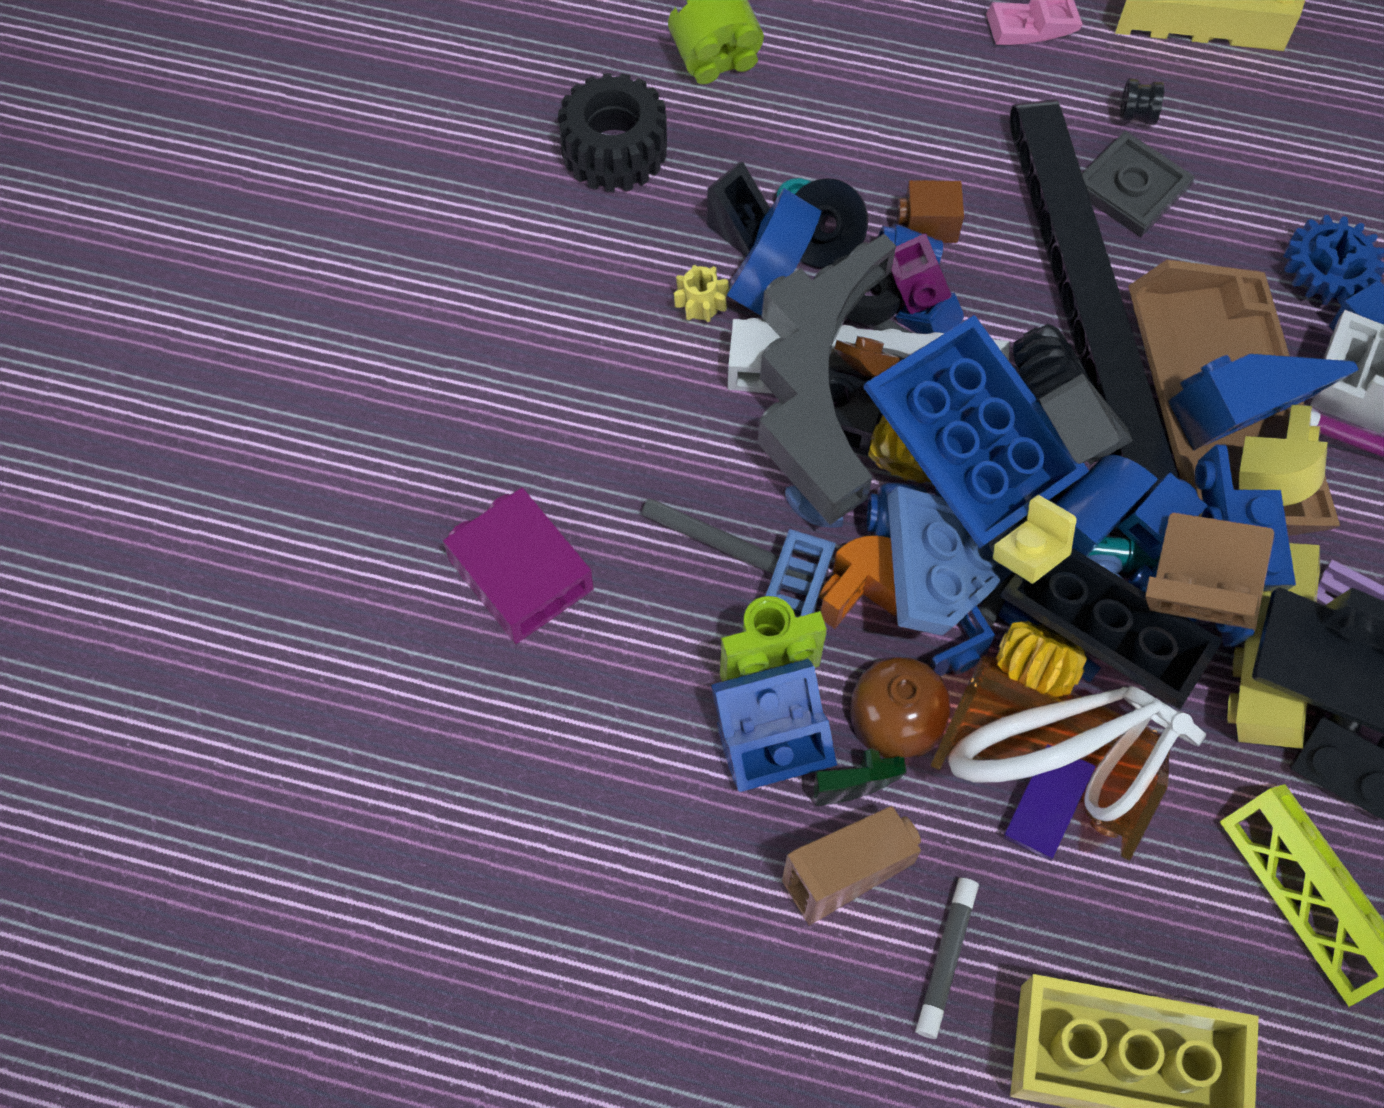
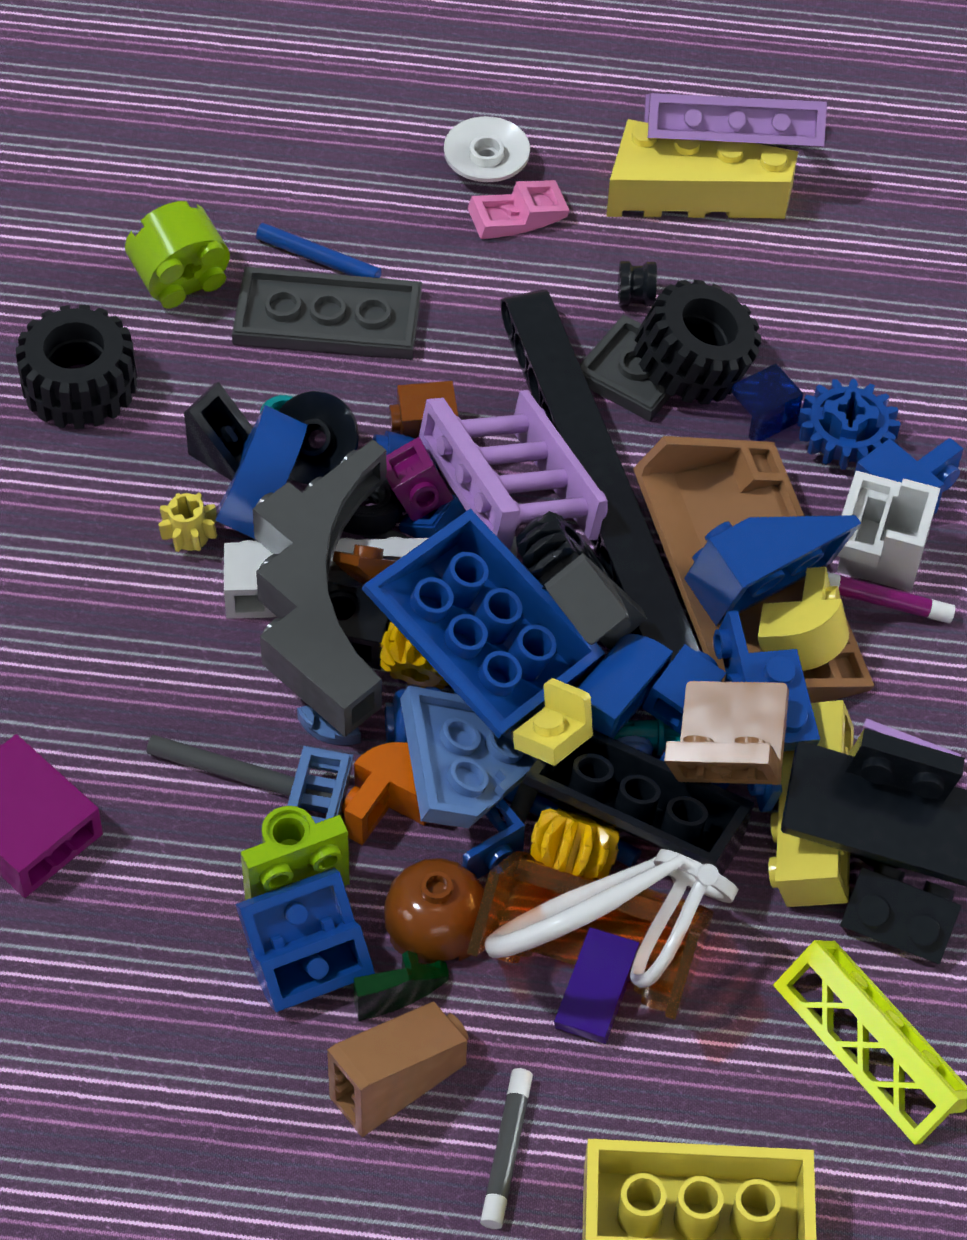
camera: 10 degrees left, 10 degrees down
none -> dark grey tile [232,267,422,360]
none -> blue bar [256,223,381,278]
none -> lavender fence [419,390,608,550]
none -> black tyre [634,280,761,404]
none -> clear blue panel [732,363,803,441]

